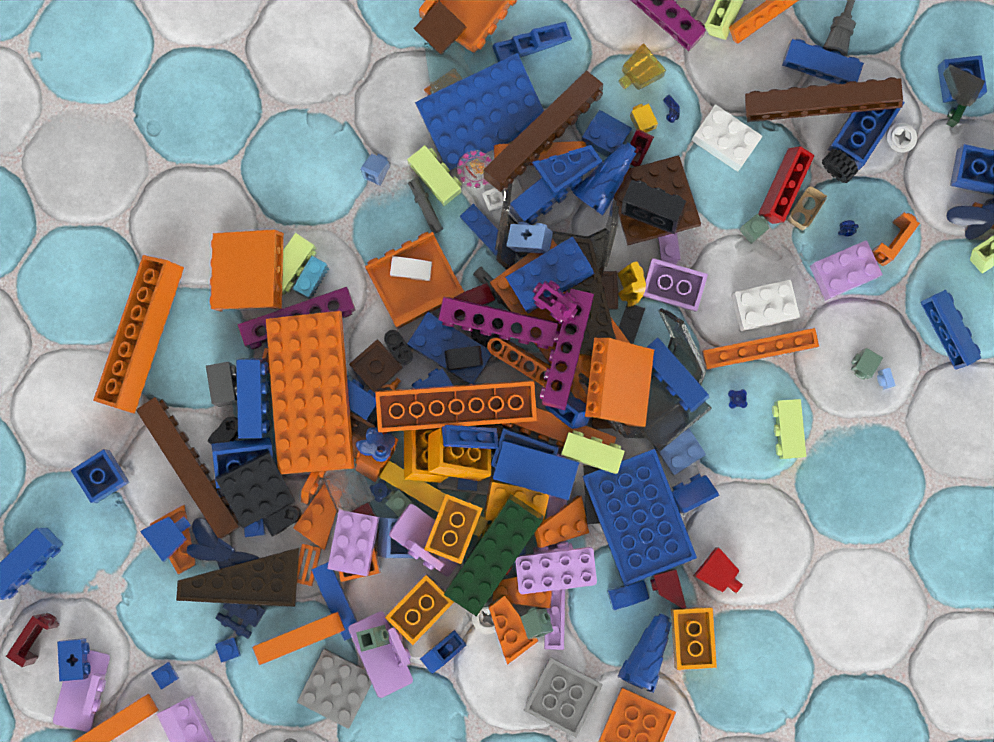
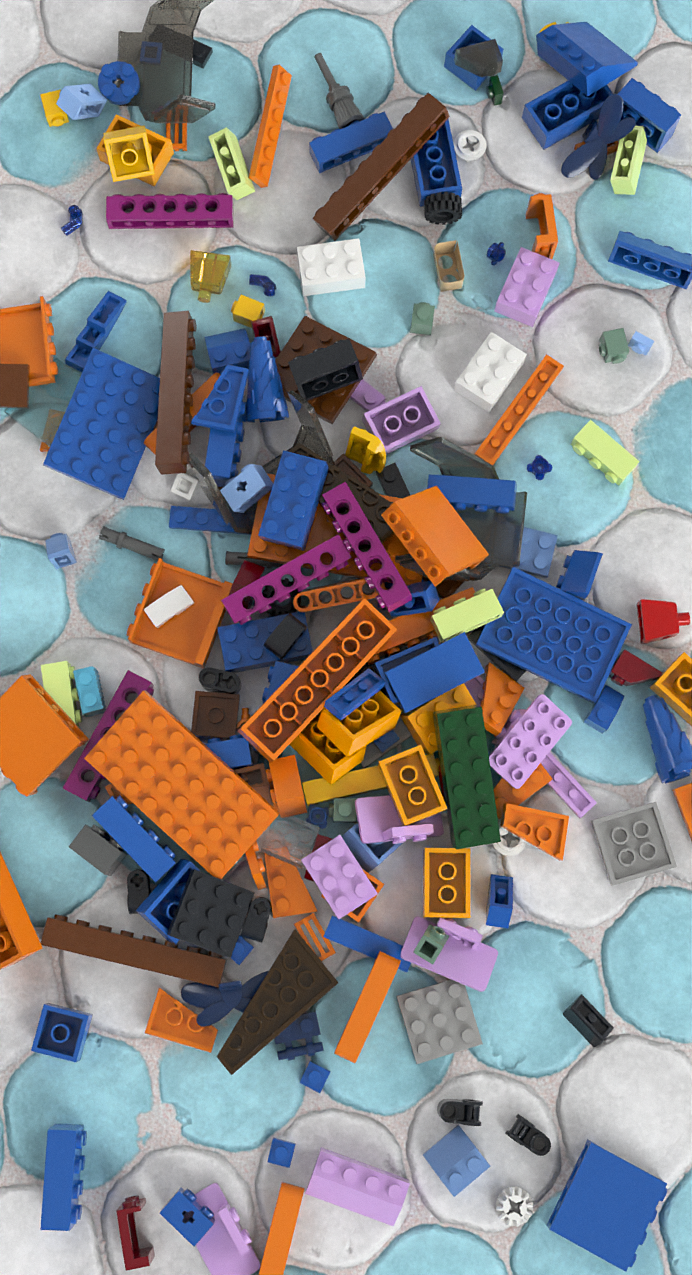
camera: 45 degrees left, 5 degrees down
blue torso [140,517,191,562] -> none
blue plate [356,427,395,462] -> none
yellowish green brick [407,145,462,206] -> none
clear tile [457,150,492,188] -> none
sand green brick [520,607,554,639] -> none
magenta brick [532,280,578,322] -> none
red brick [758,146,815,224] -> none

